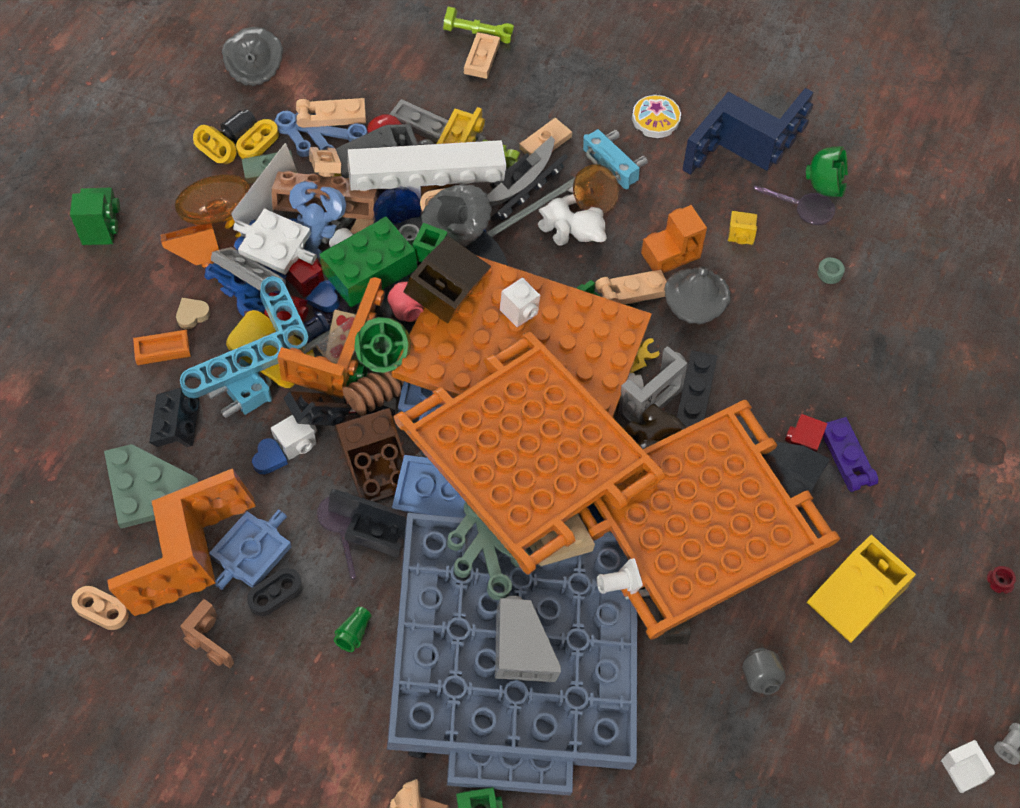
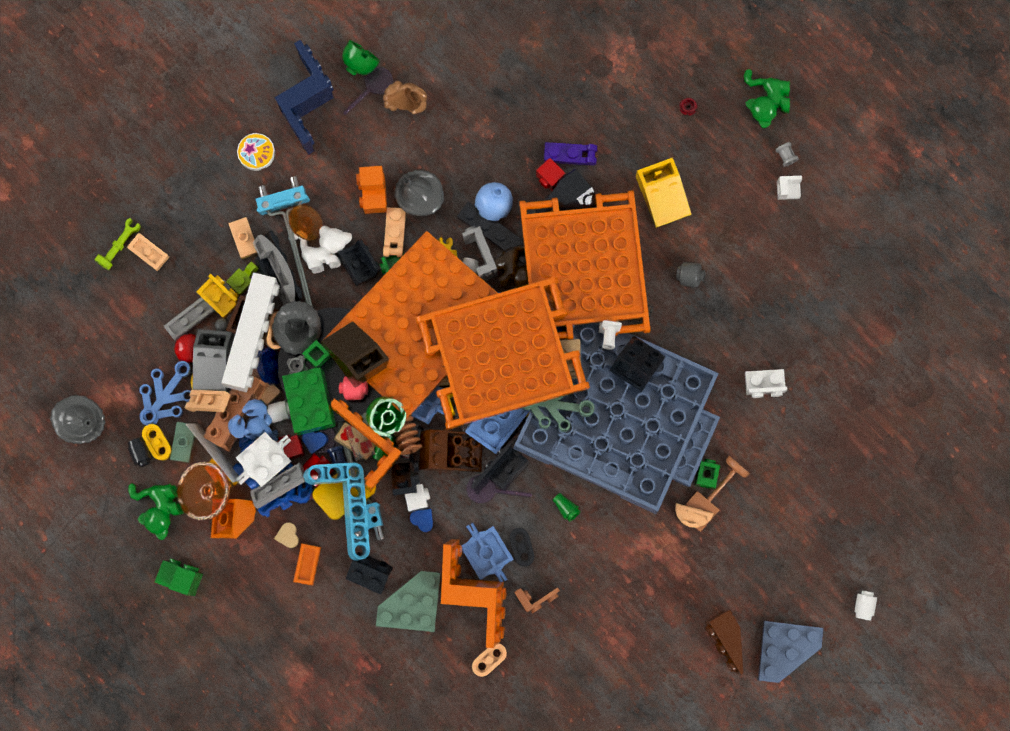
camera: 65 degrees left, 20 degrees up
yellow plate [193,125,236,164] -> none
light nougat plate [296,98,366,128] -> none
light grey slope [495,596,561,682] -> none
white brick [500,277,540,328] -> none
yellow bracket [728,211,757,245] -> none
sand green tile [817,257,845,284] -> none
none -> green animal [128,483,184,540]
none -> black bracket [337,239,380,286]
none -> medium nougat hair [383,81,427,114]
none -> light blue cylinder [475,182,513,221]
none -> black bracket [609,336,665,392]

